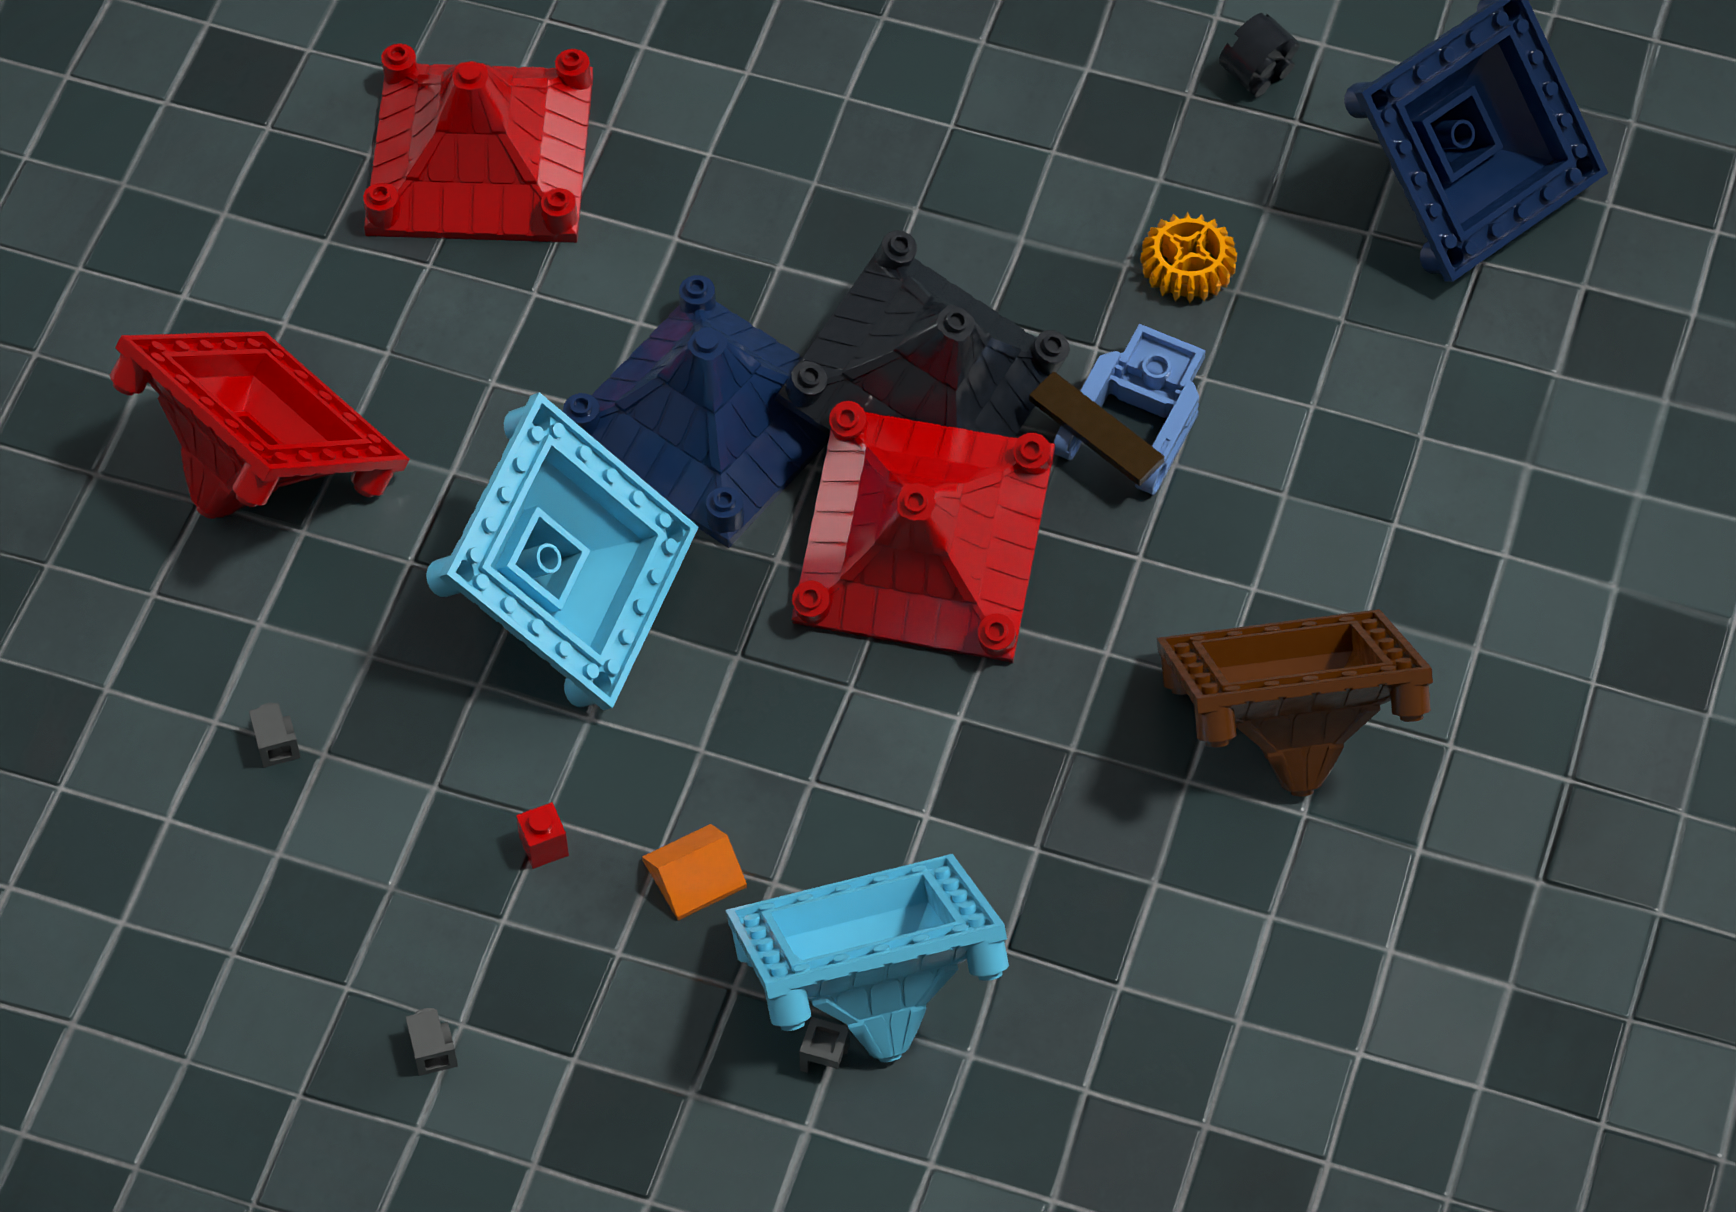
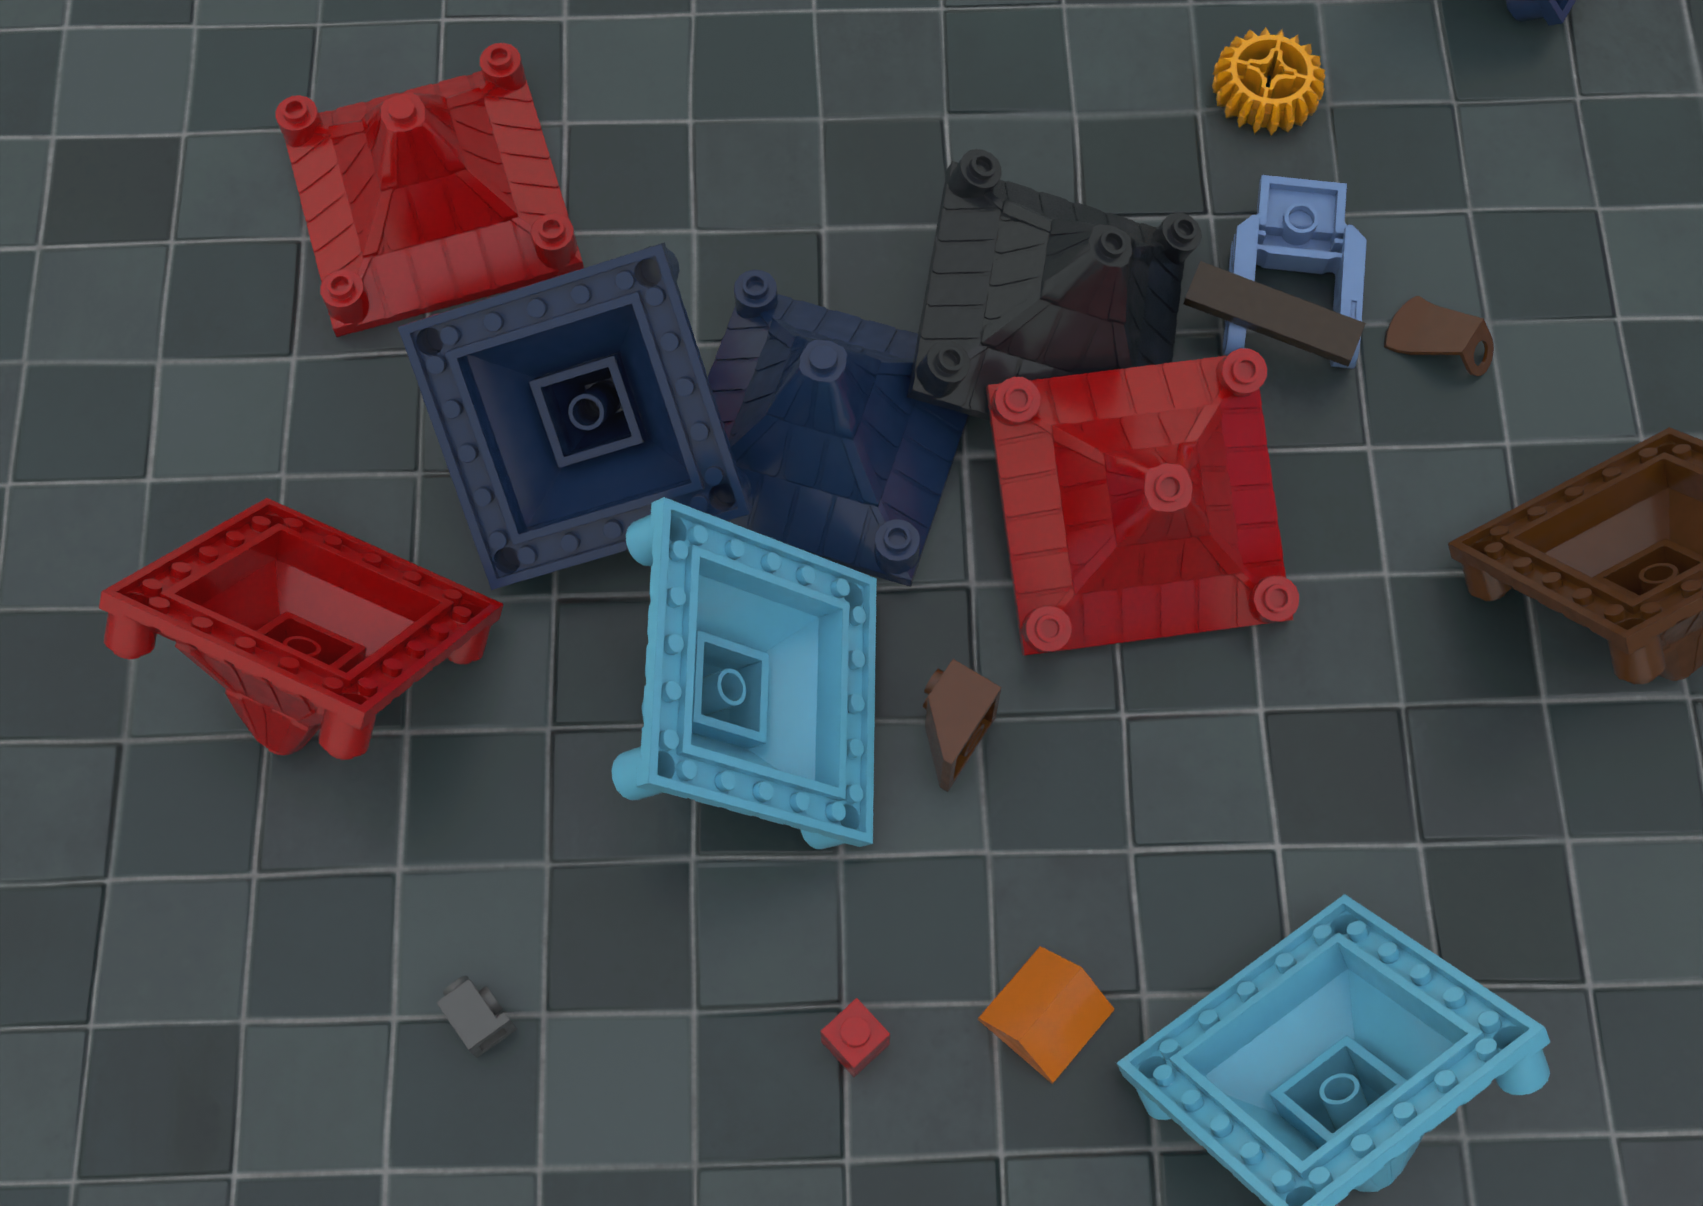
camera: 20 degrees left, 10 degrees up
none -> dark blue piece [398,242,752,590]
none -> reddish brown slope [923,659,1002,792]
none -> reddish brown piece [1384,296,1494,376]

